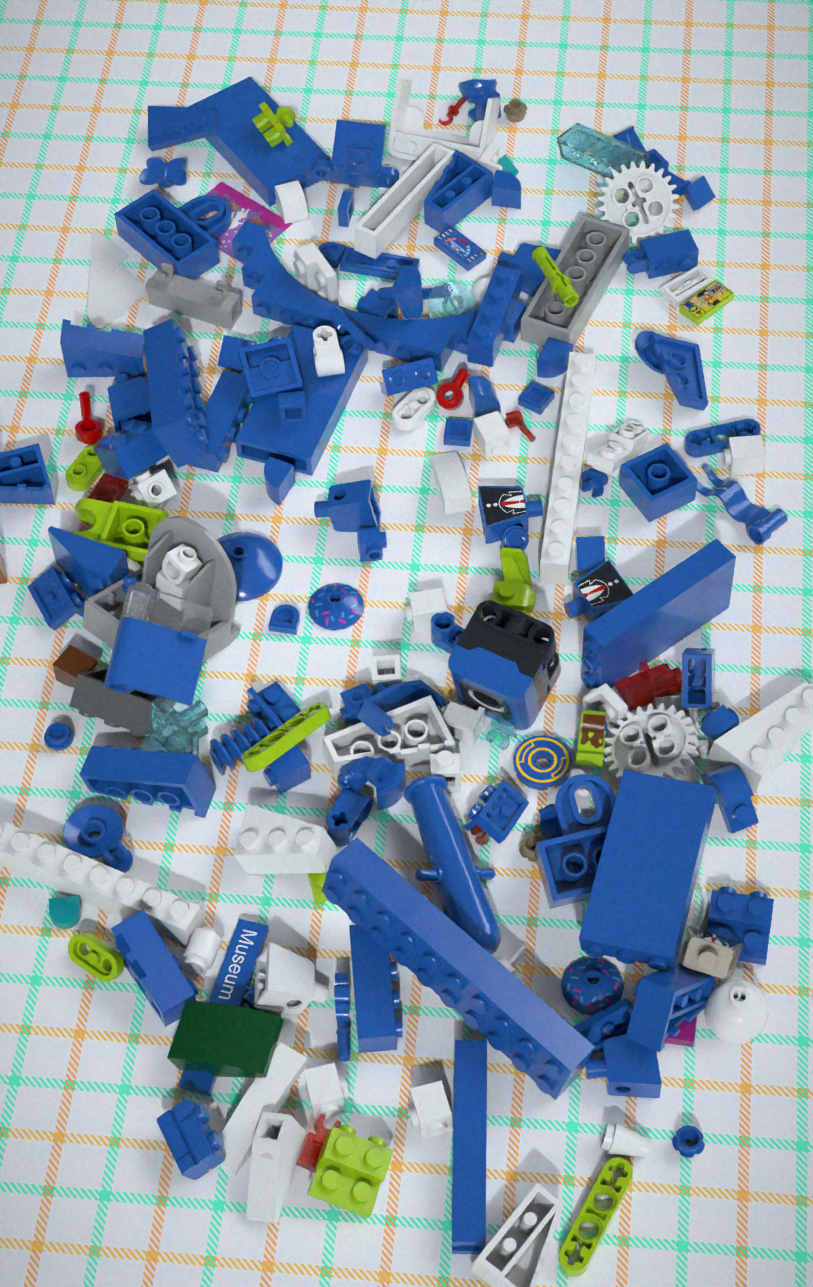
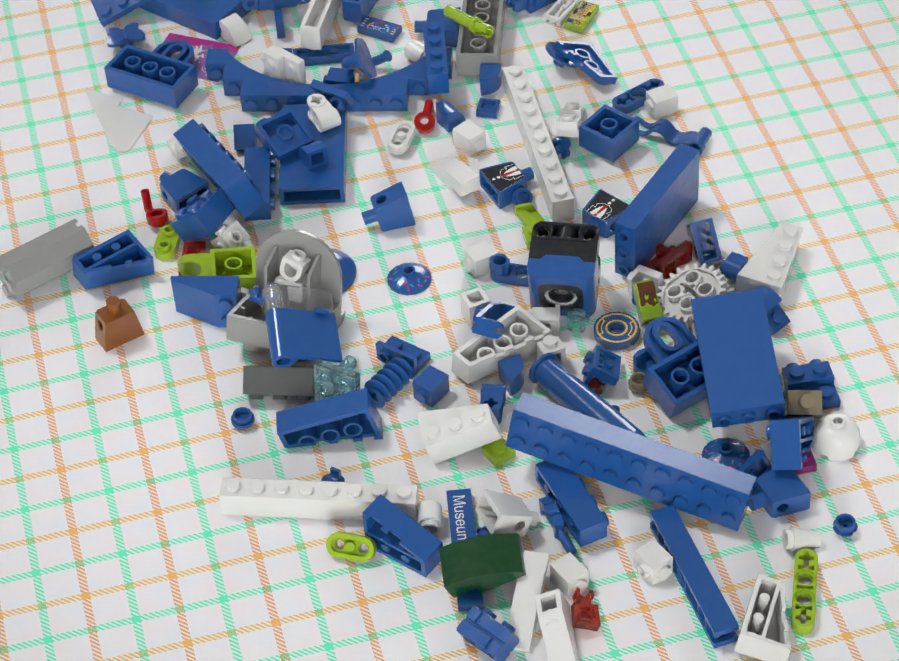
camera: 20 degrees left, 10 degrees down
blue bracket [27,566,85,630] -> none
teal tile [49,895,81,929] -> none
reddish brown brick [52,644,98,687] -> none
blue wedge [60,319,146,378] -> none
blue dish [63,805,124,858] -> none
light grey brick [145,263,242,330] -> none
lime beam [241,702,332,772] -> none
blue brick [264,456,295,505] -> none
blue tile [268,605,300,635] -> none
lime plate [307,1125,393,1218] -> none
blue arm [337,756,397,791] -> none
blue bracket [339,683,373,726] -> none
blue plate [357,527,387,562] -> none
blue bracket [380,358,438,396] -> none
clear light blue dish [428,280,476,318] -> none
blue tile [443,418,473,447] -> none
clear red hand [505,410,536,442] -> none
blue brick [575,536,605,571] -> none

